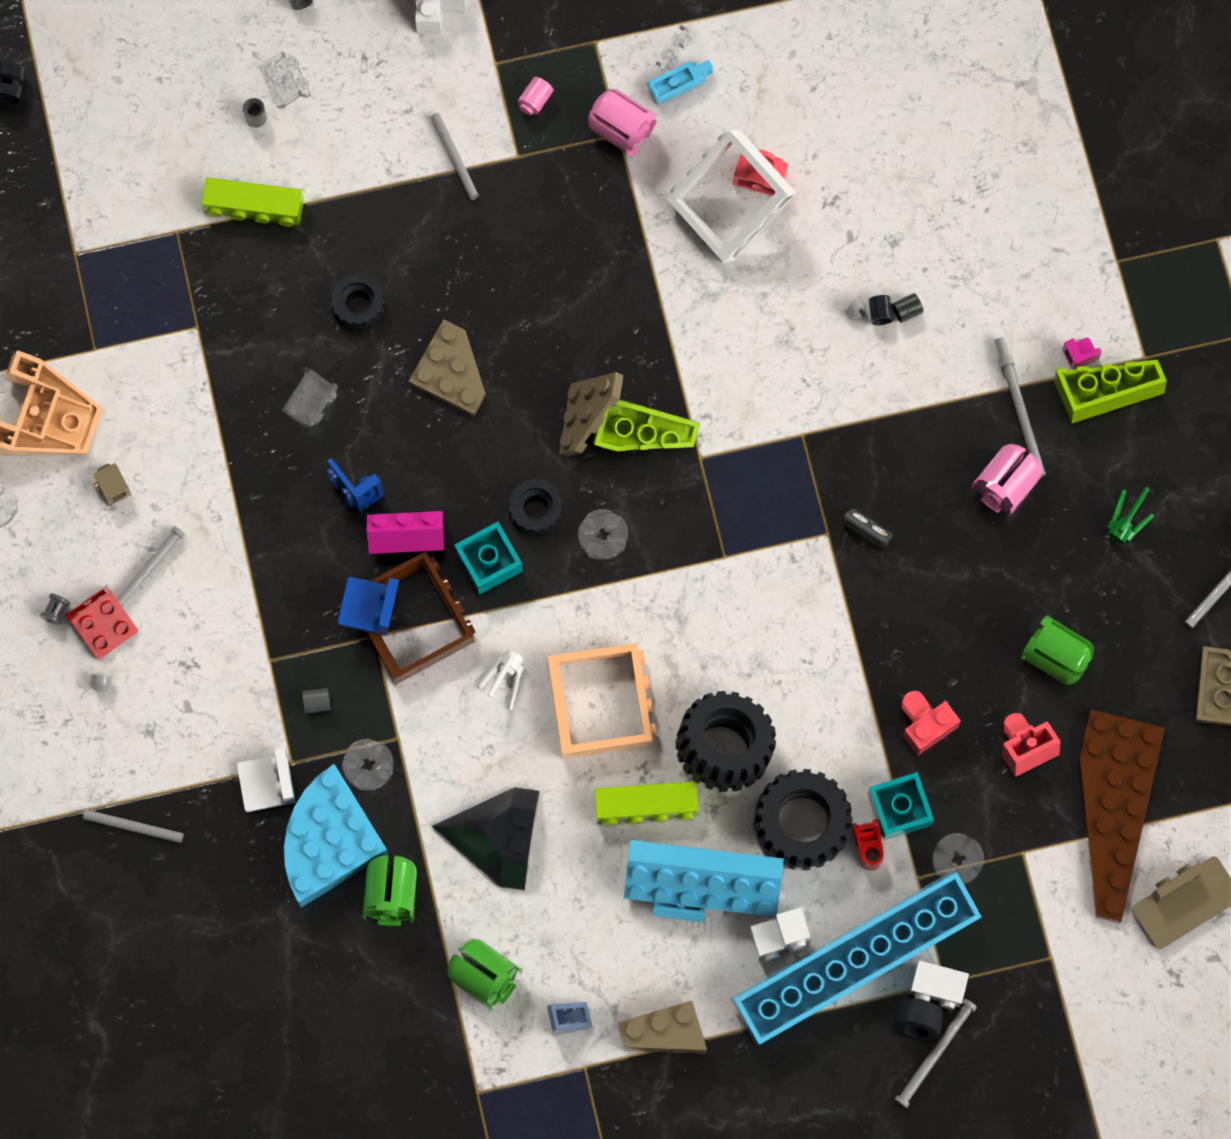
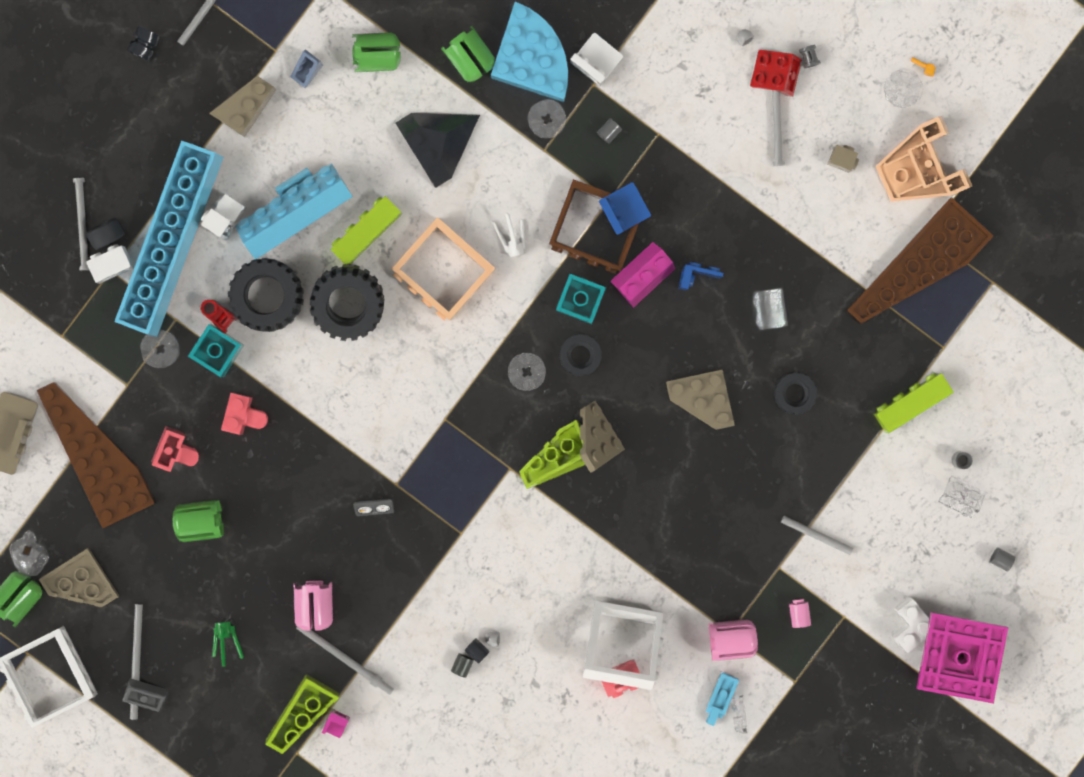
camera: 145 degrees right, 15 degrees up
none -> reddish brown wing [846,197,993,323]

